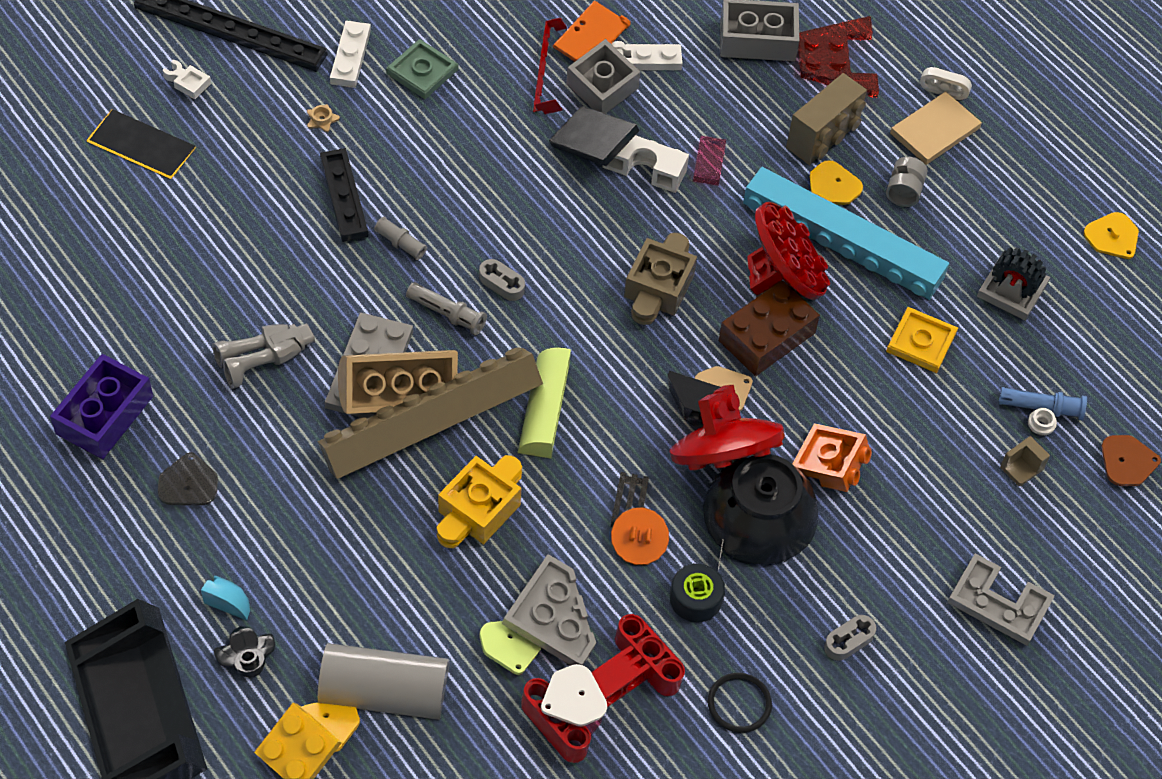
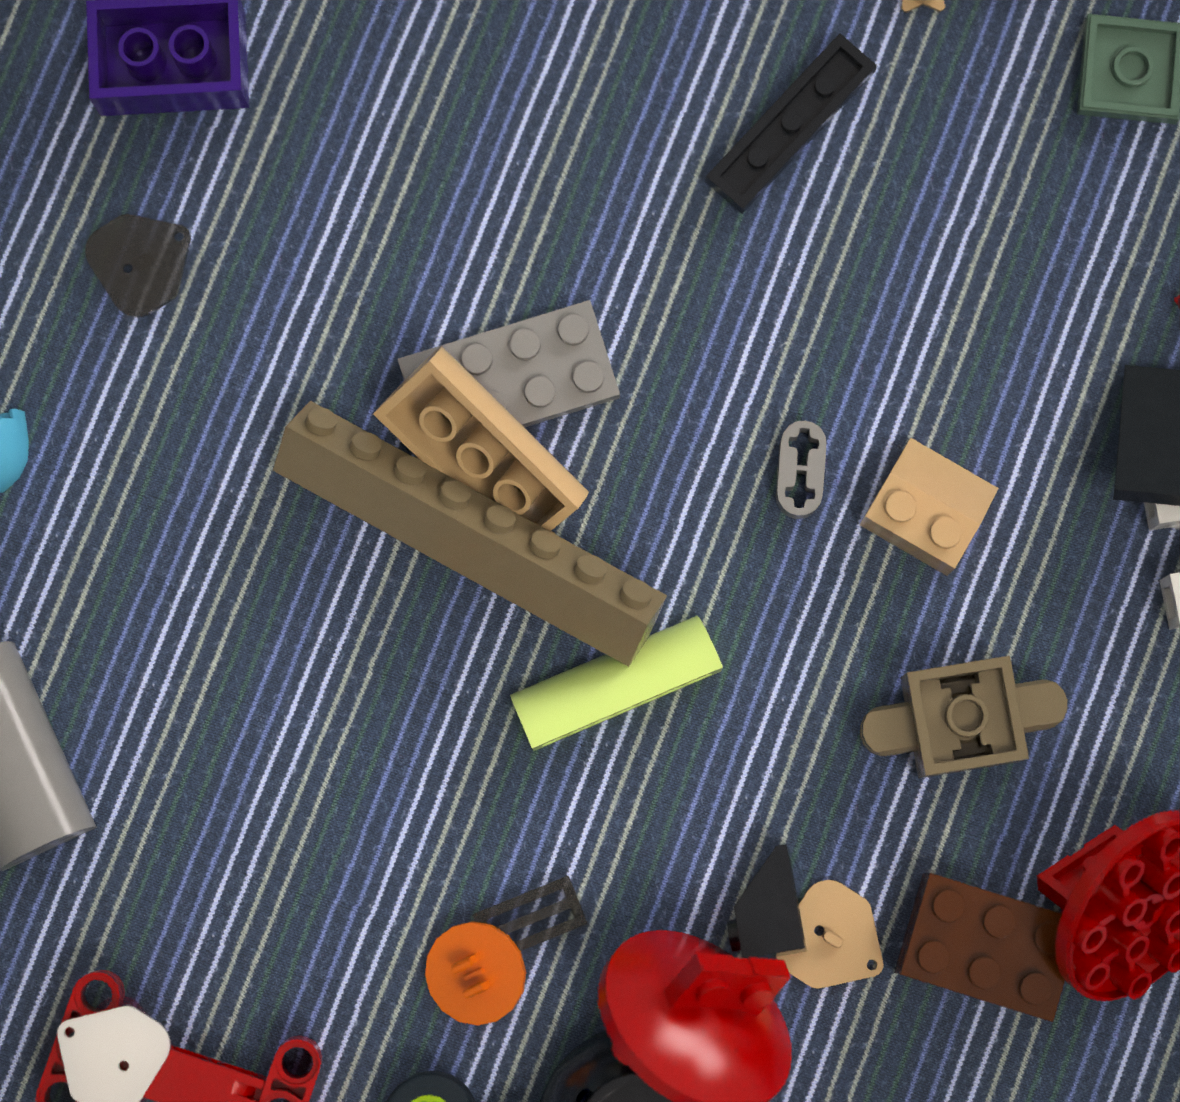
camera: 65 degrees right, 25 degrees up
light grey piece [212,323,315,389] -> none
light grey pin [374,217,427,260] -> none
light grey pin [406,282,487,336] -> none
yellow brick [437,455,522,548] -> none
yellowish green piece [479,621,541,675] -> none
light grey plate [502,554,596,665] -> none
none -> tan slope [860,438,998,576]

